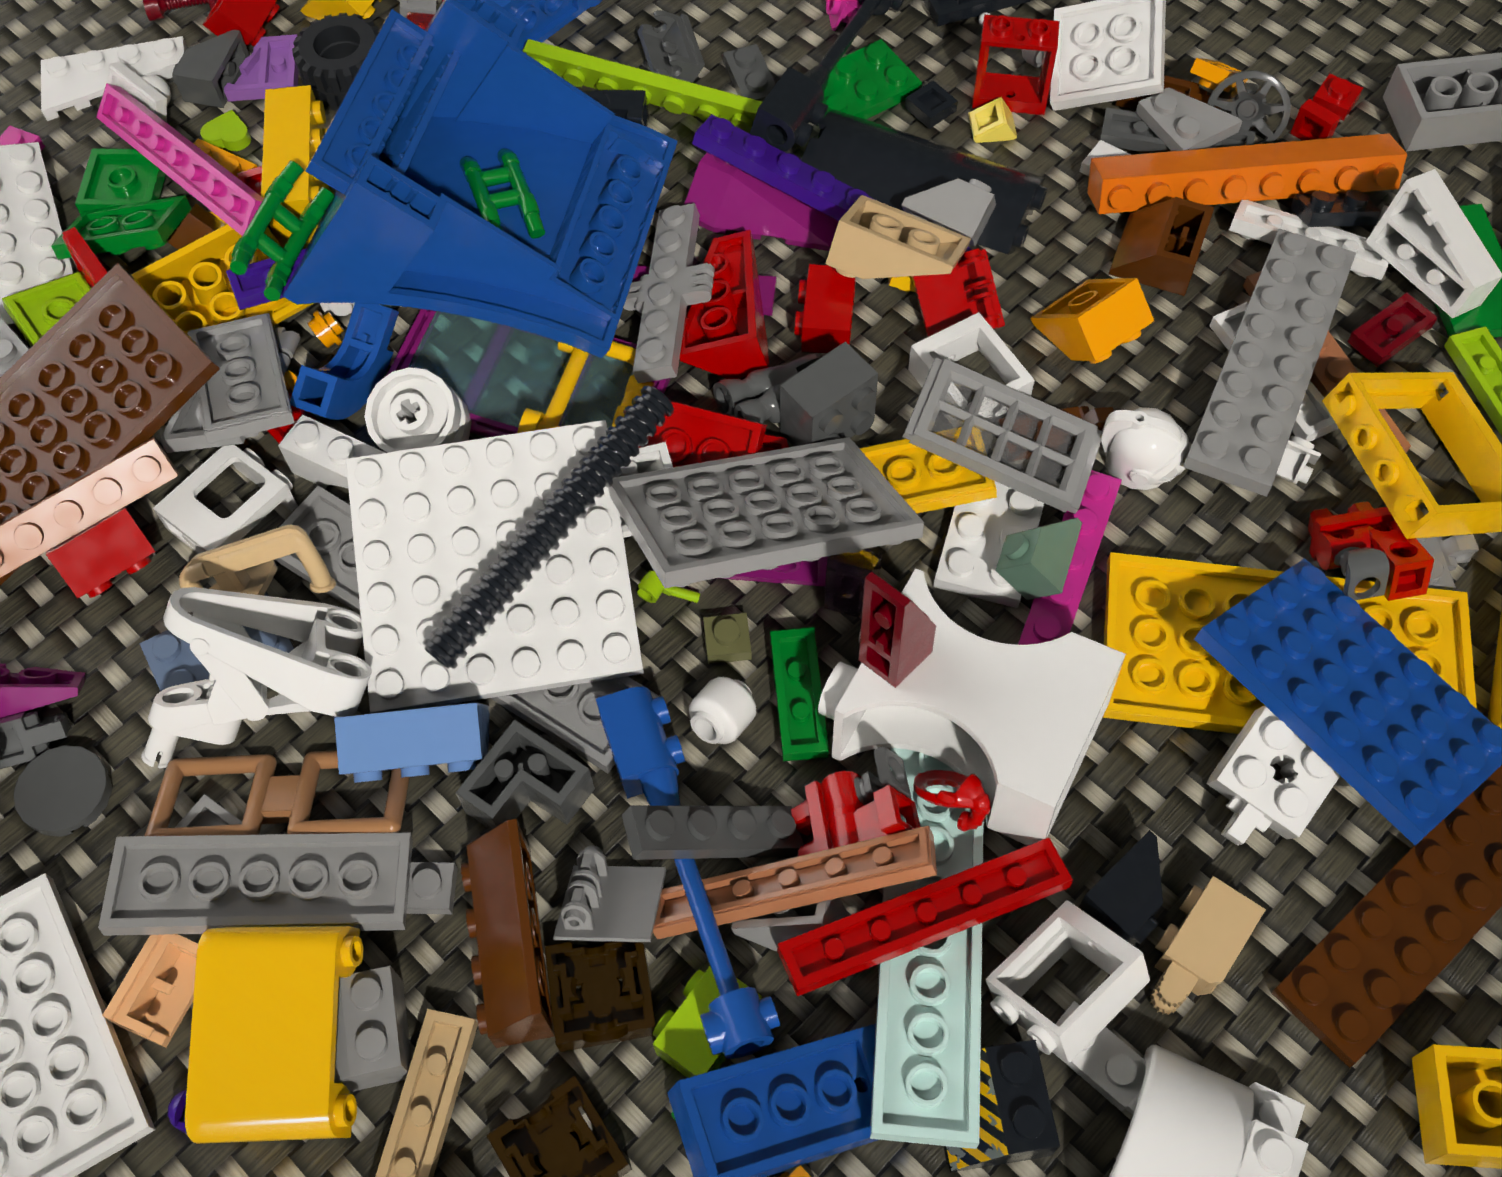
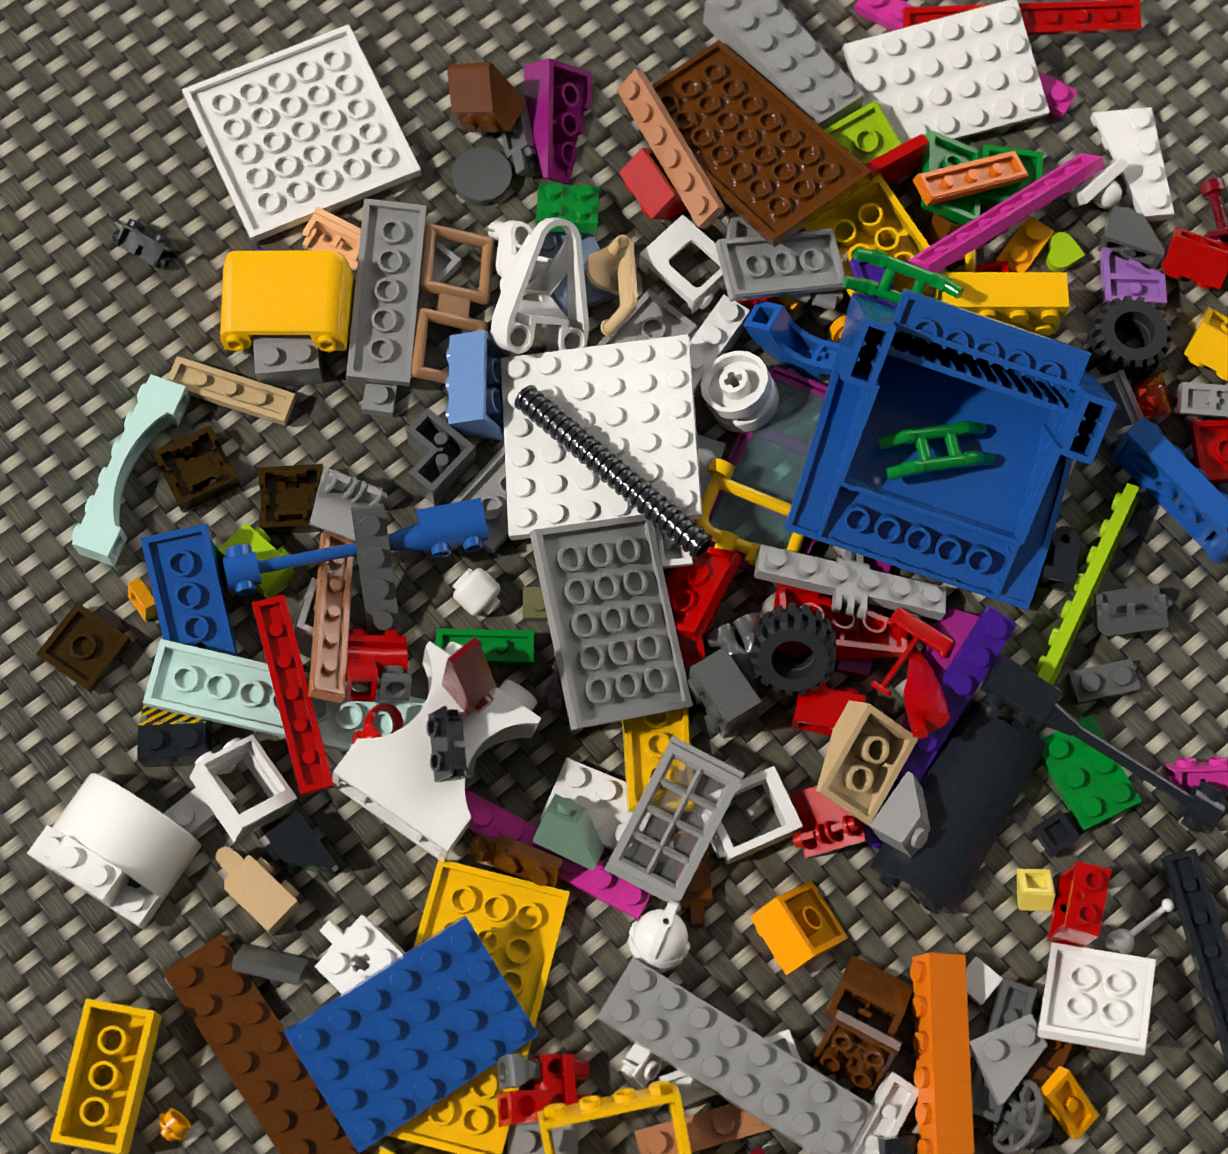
camera: 90 degrees right, 10 degrees up
reddish brown slope [461,819,555,1048] -> none
none -> dark grey tile [232,944,309,985]
none -> black hinge [427,706,468,782]
none -> reddish brown hinge [469,833,563,888]
none -> green plate [536,183,599,233]
none -> black tyre [751,603,836,696]
none -> reddish brown tile [811,1010,902,1092]
none -> red piece [871,607,955,696]
none -> red piece [903,640,950,739]
none -> orange tile [913,150,1029,206]

